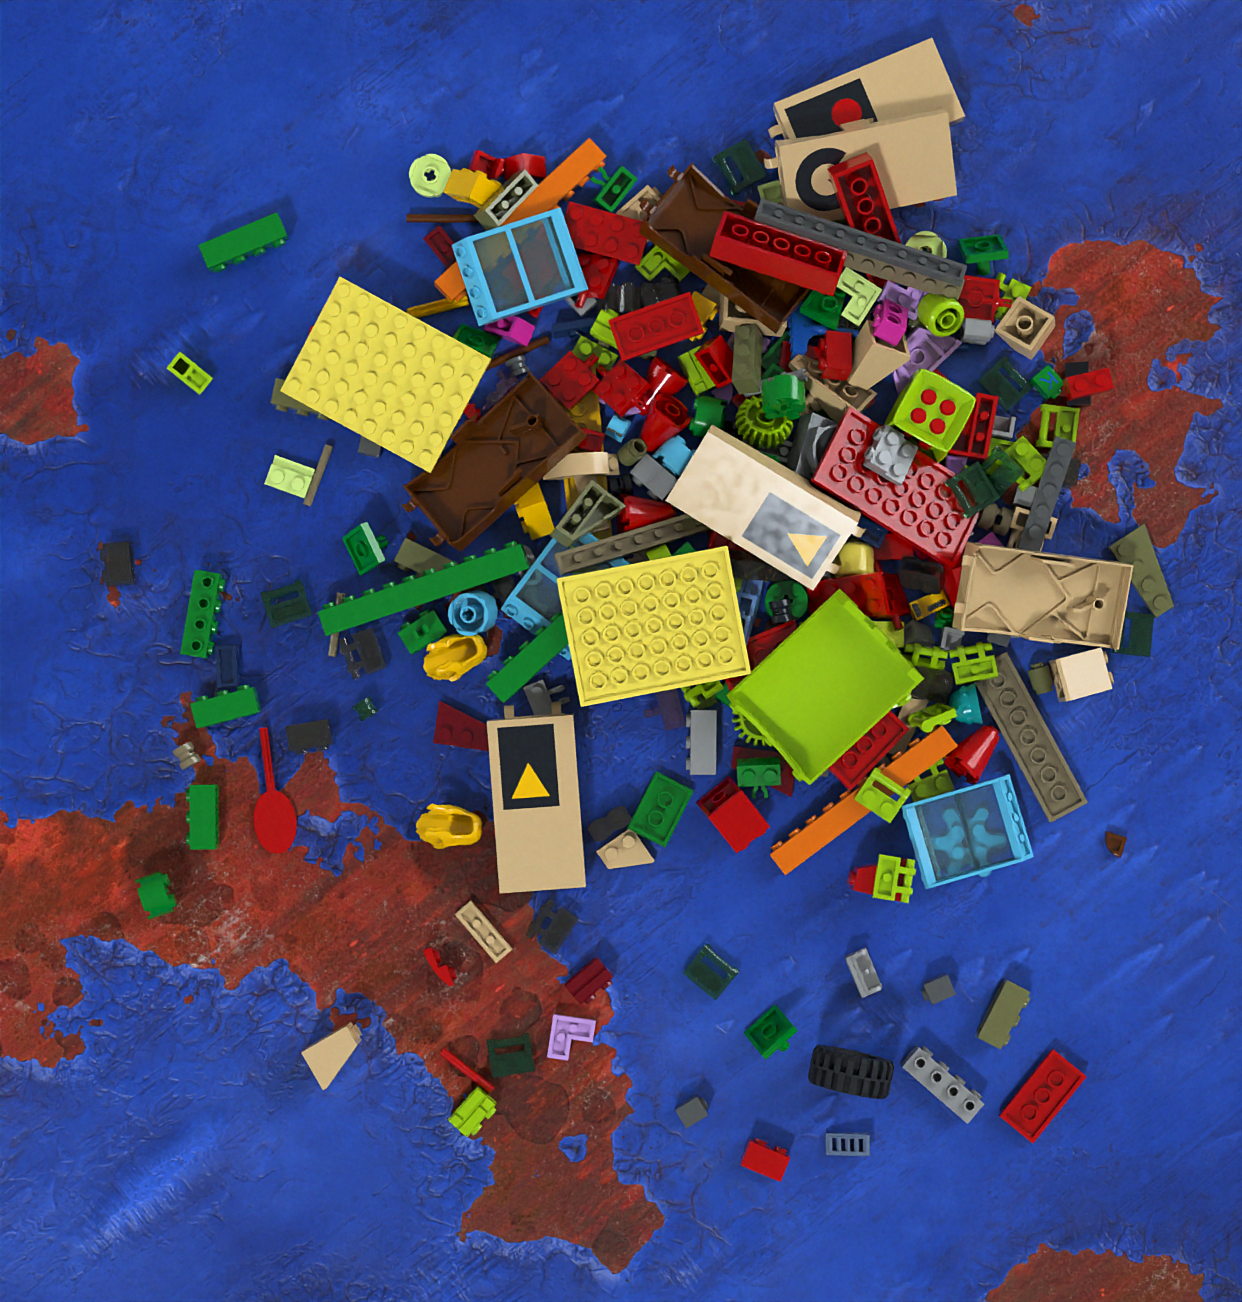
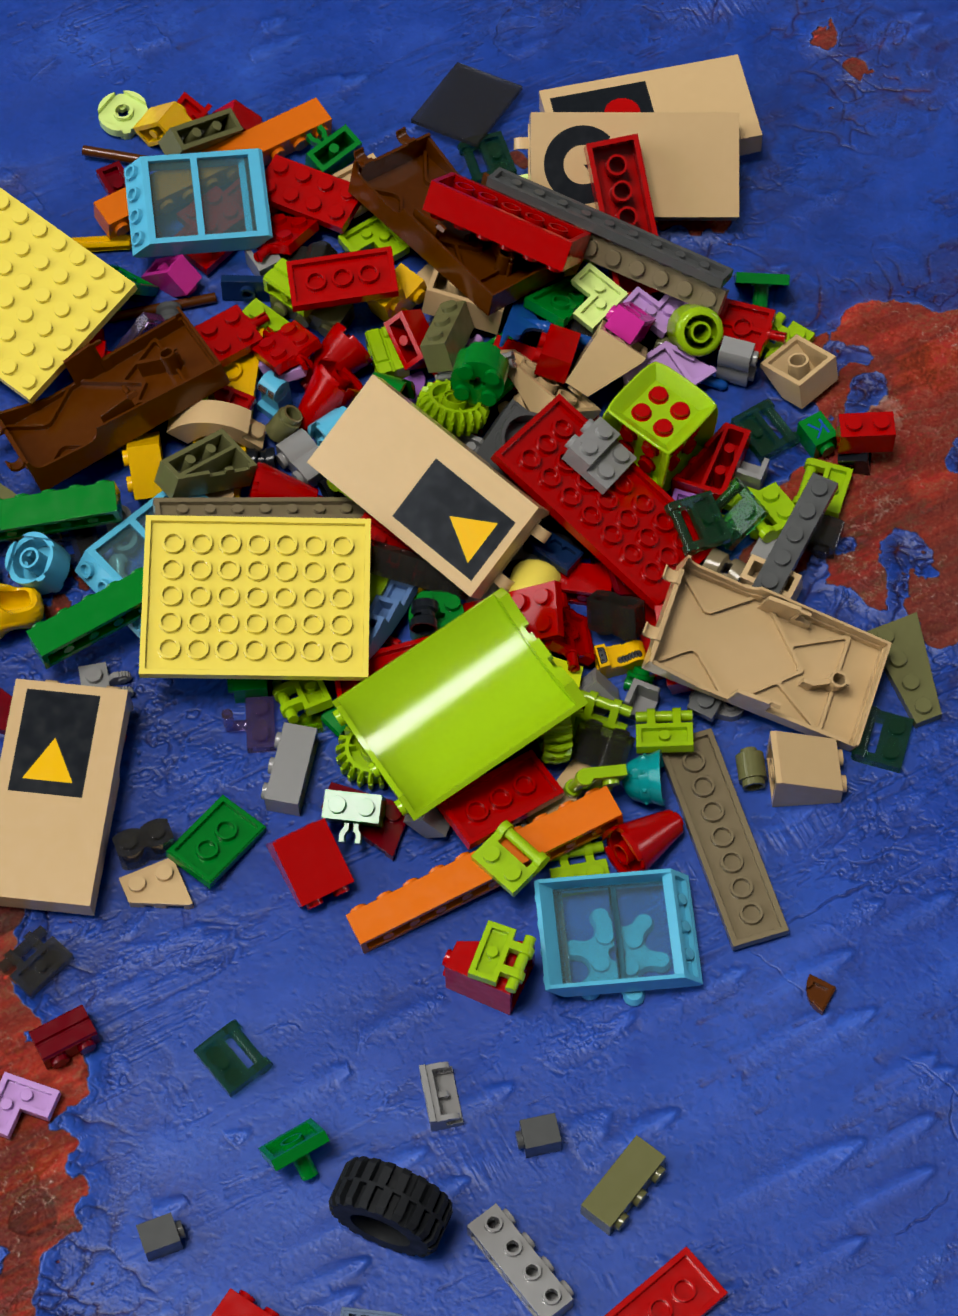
camera: 15 degrees right, 25 degrees down
none -> clear smoke piece [411,62,523,148]

